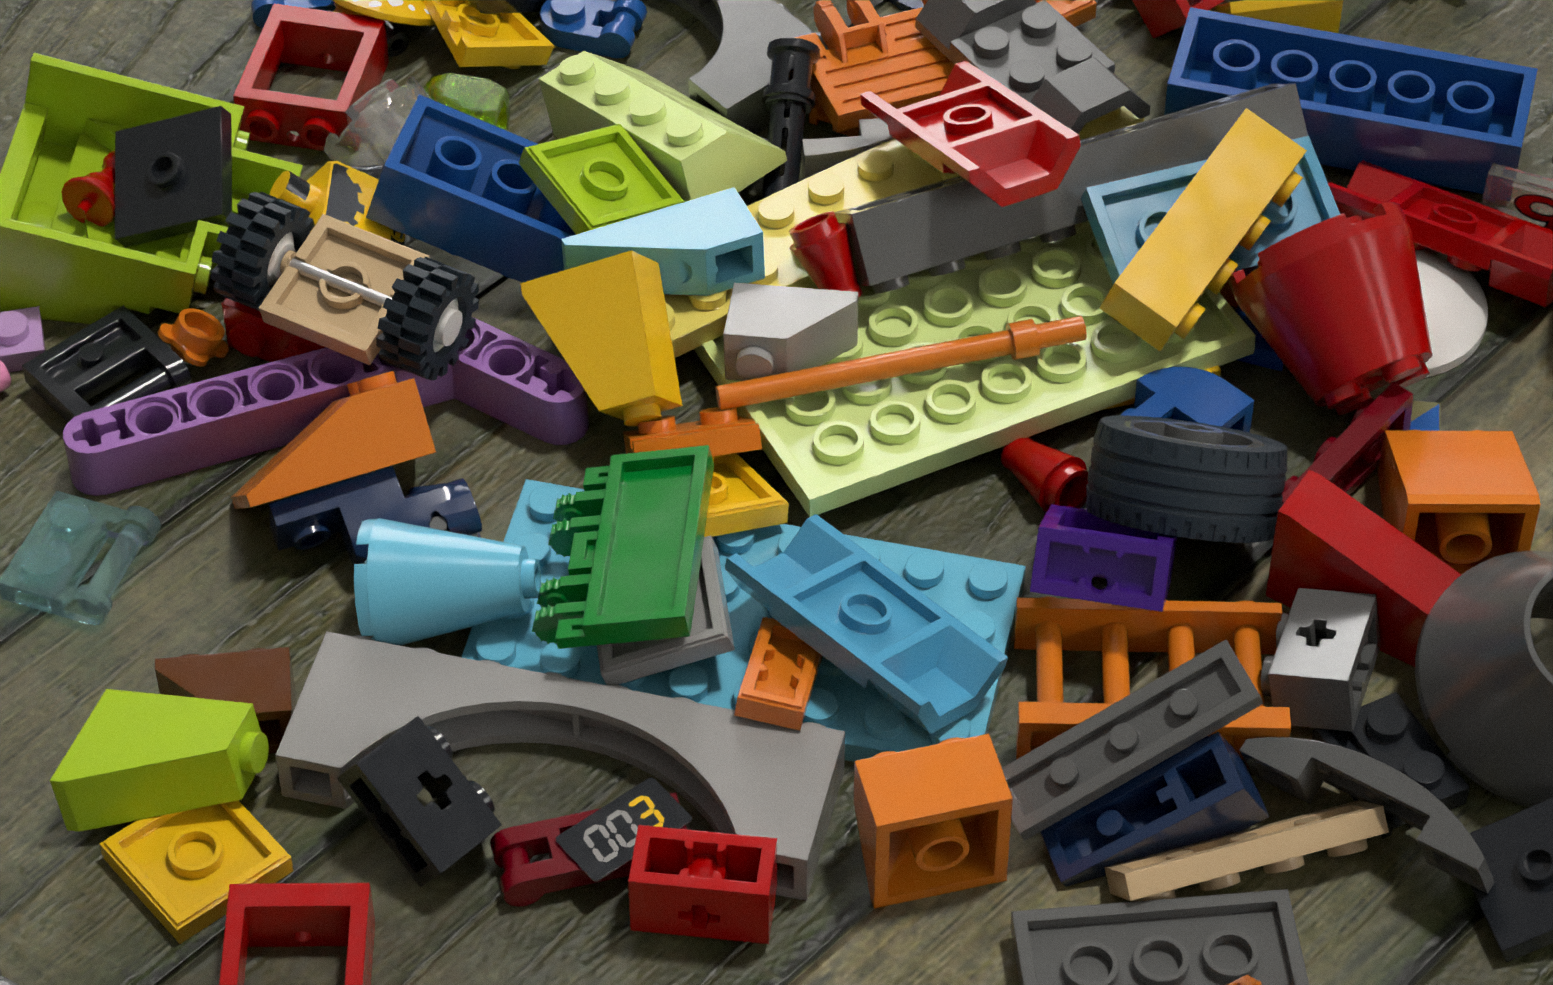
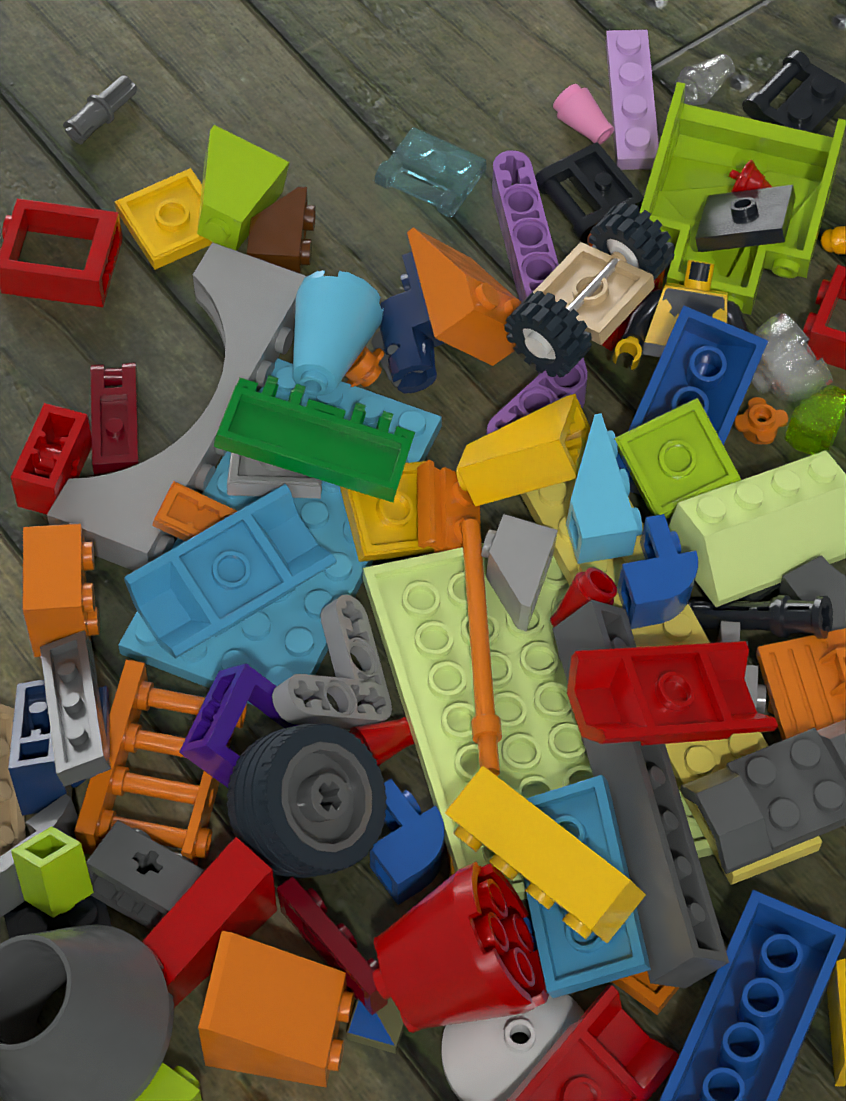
camera: 100 degrees right, 10 degrees up
black brick [337,716,502,887] -> none
black sticker [556,778,692,881] -> none
none -> lime brick [11,826,94,918]
none -> light grey beam [272,594,392,729]
none -> blue brick [617,514,698,629]

